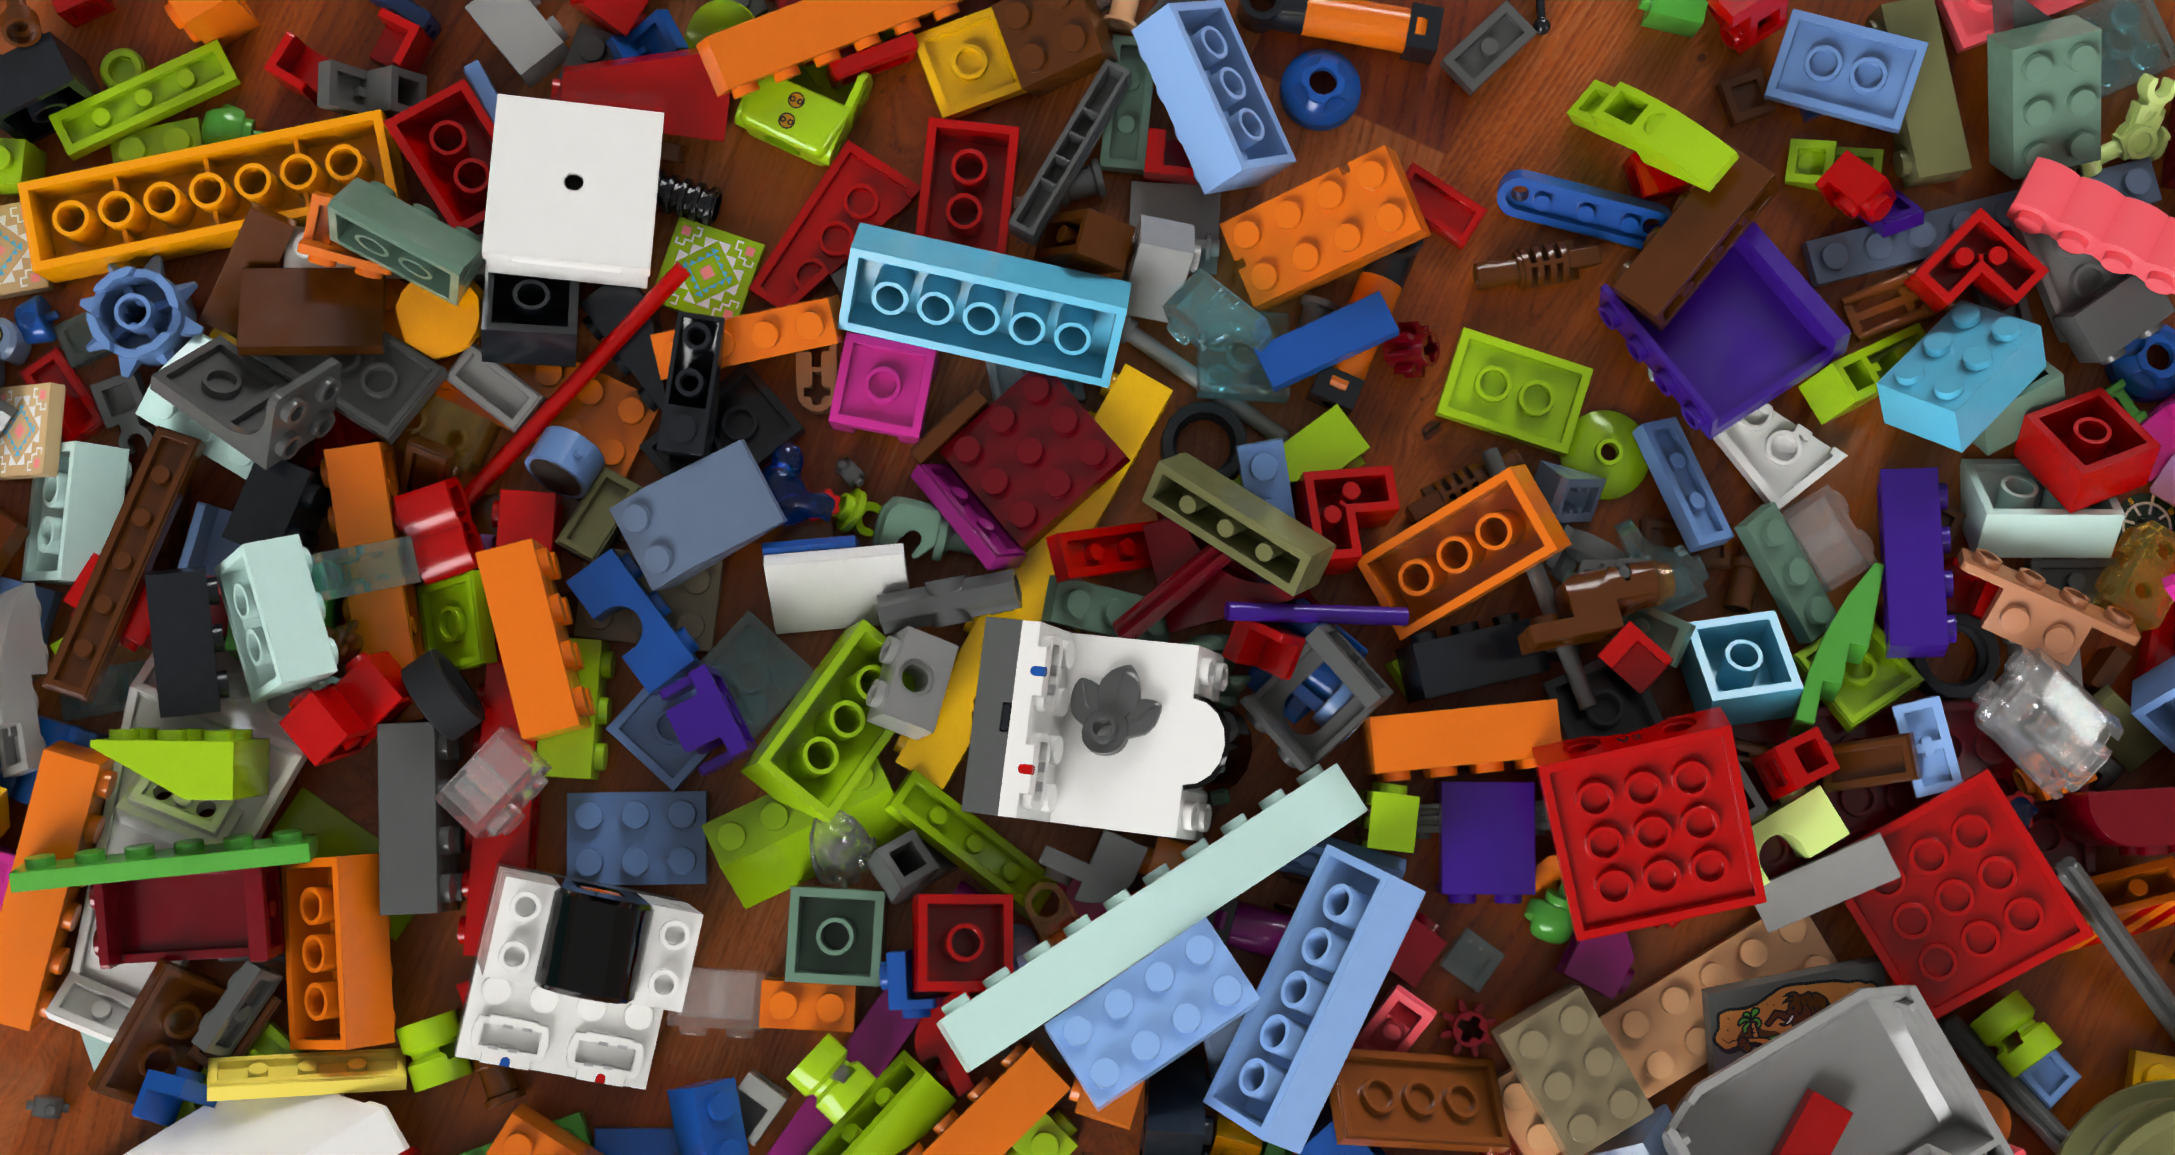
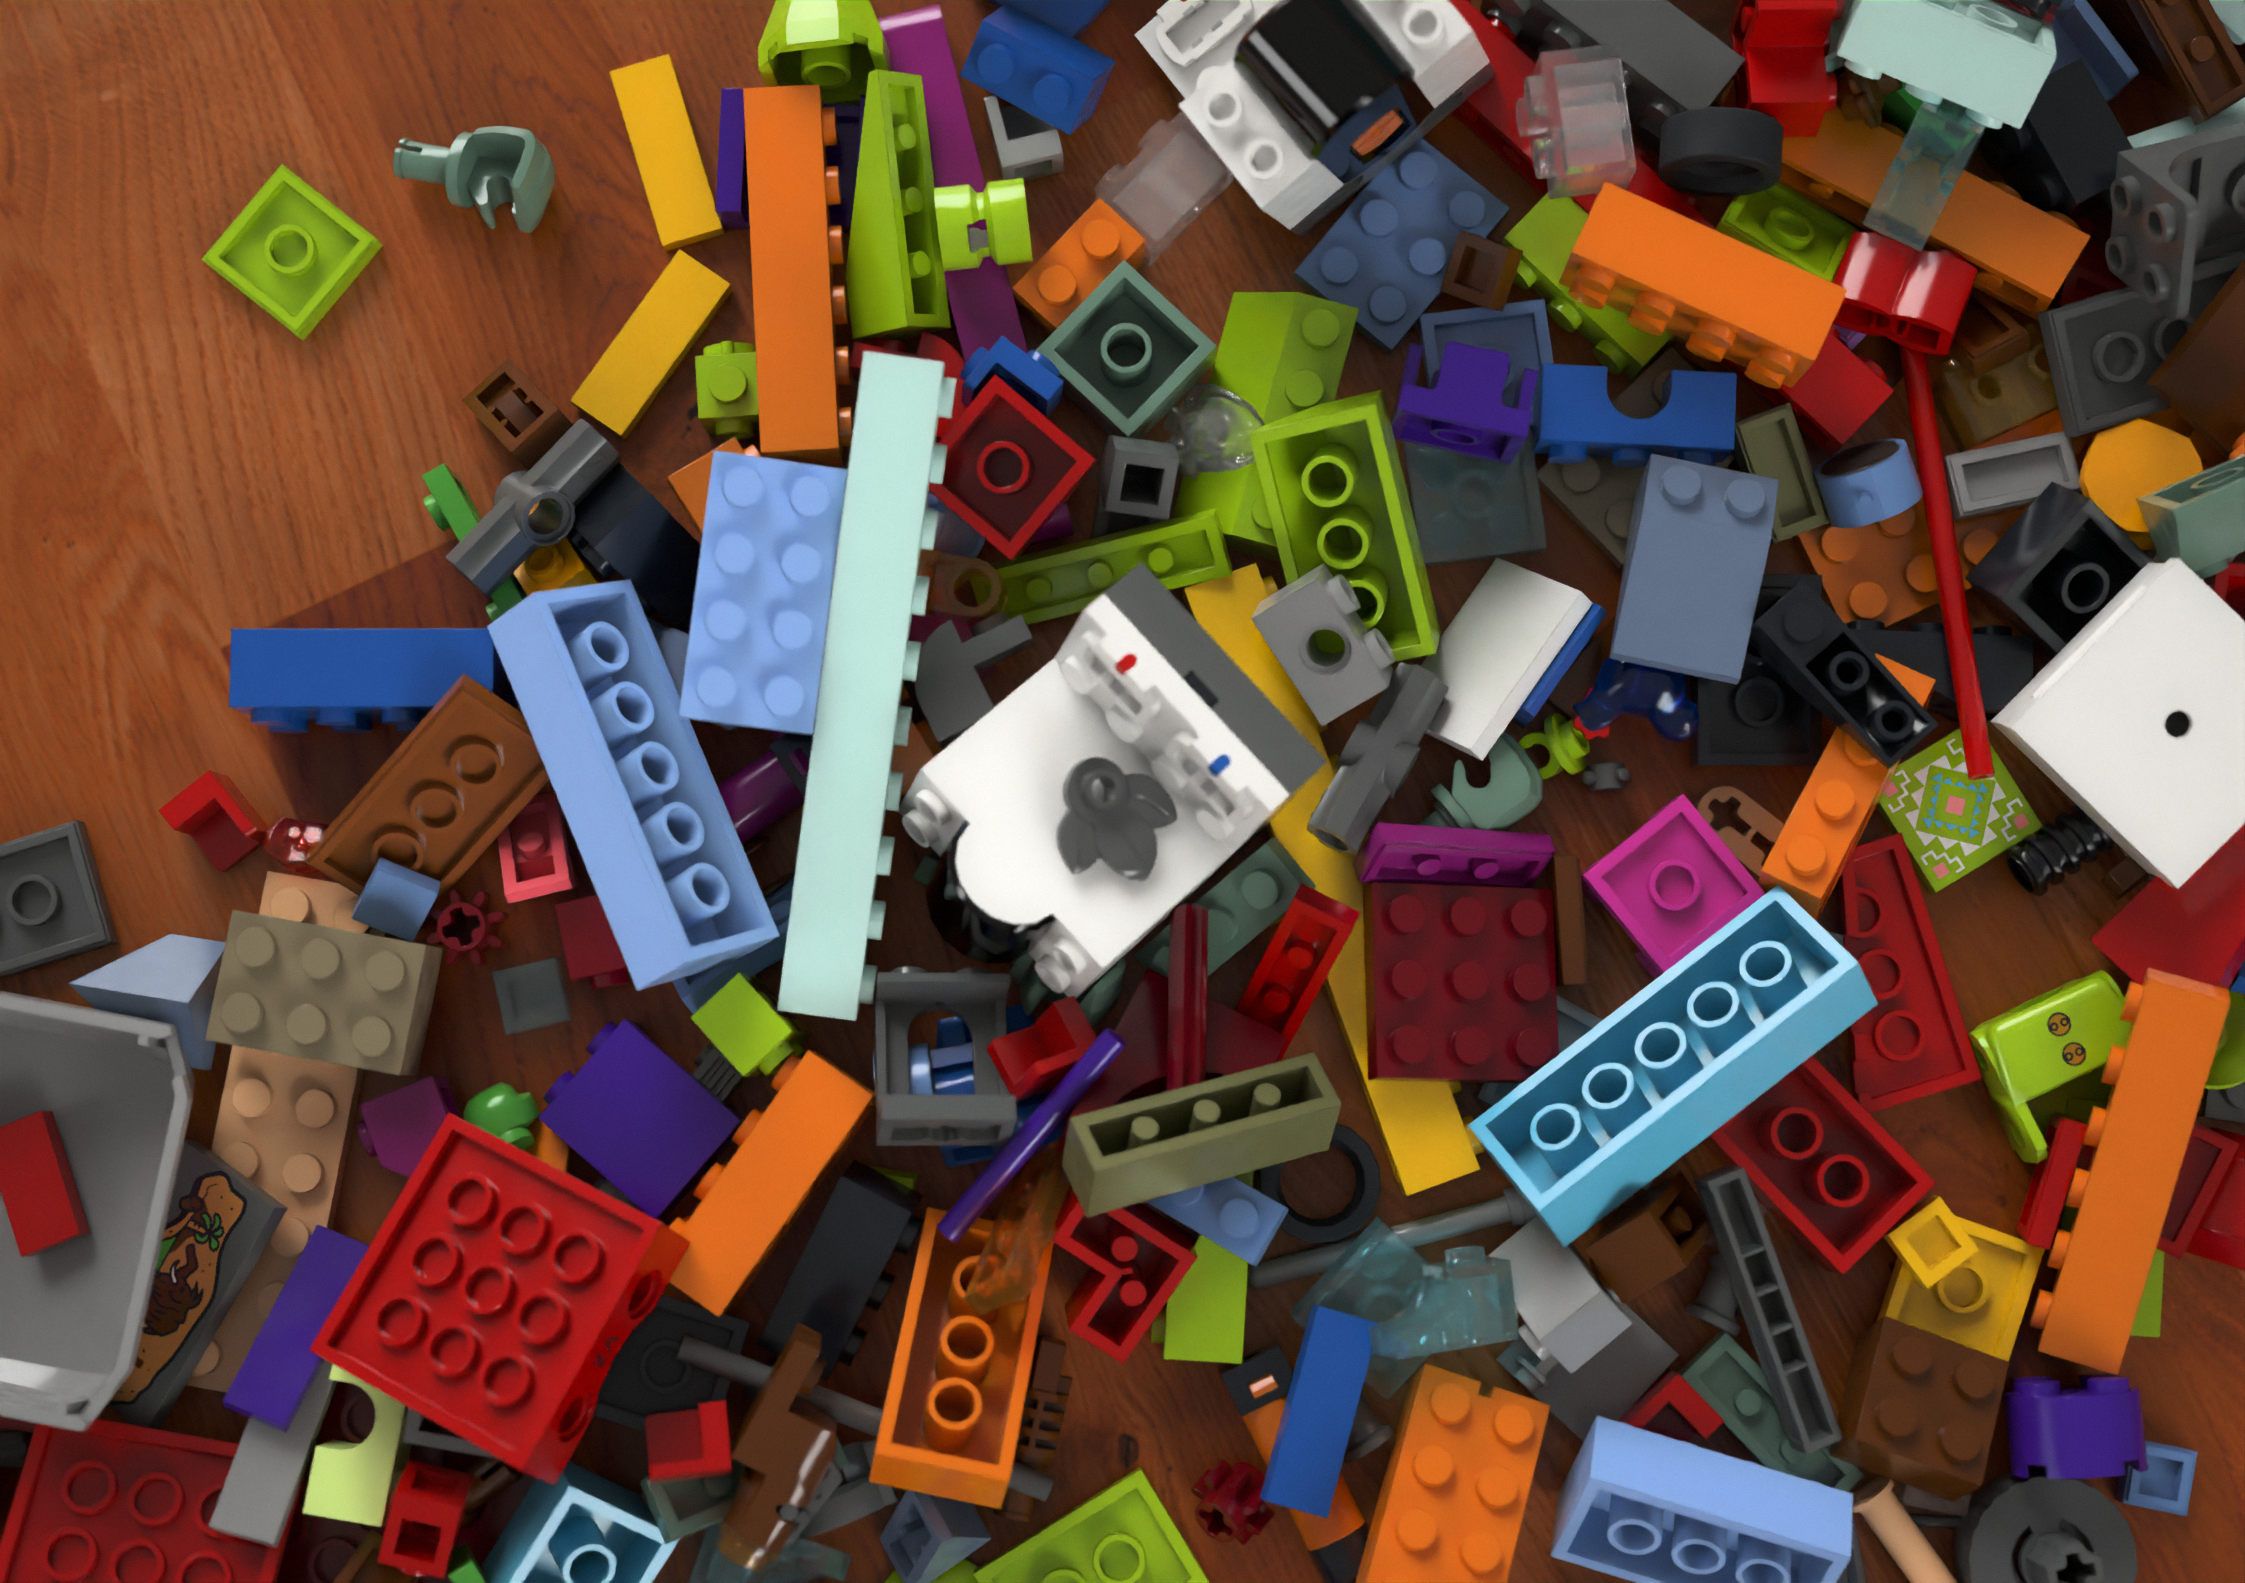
camera: 135 degrees right, 0 degrees up
none -> dark purple tile [223,1224,370,1432]
none -> medium blue tile [351,857,440,942]
none -> clear orange plate [963,1138,1073,1316]
none -> reddish brown tile [1440,230,1523,312]
none -> yellow plate [1883,1195,1980,1289]

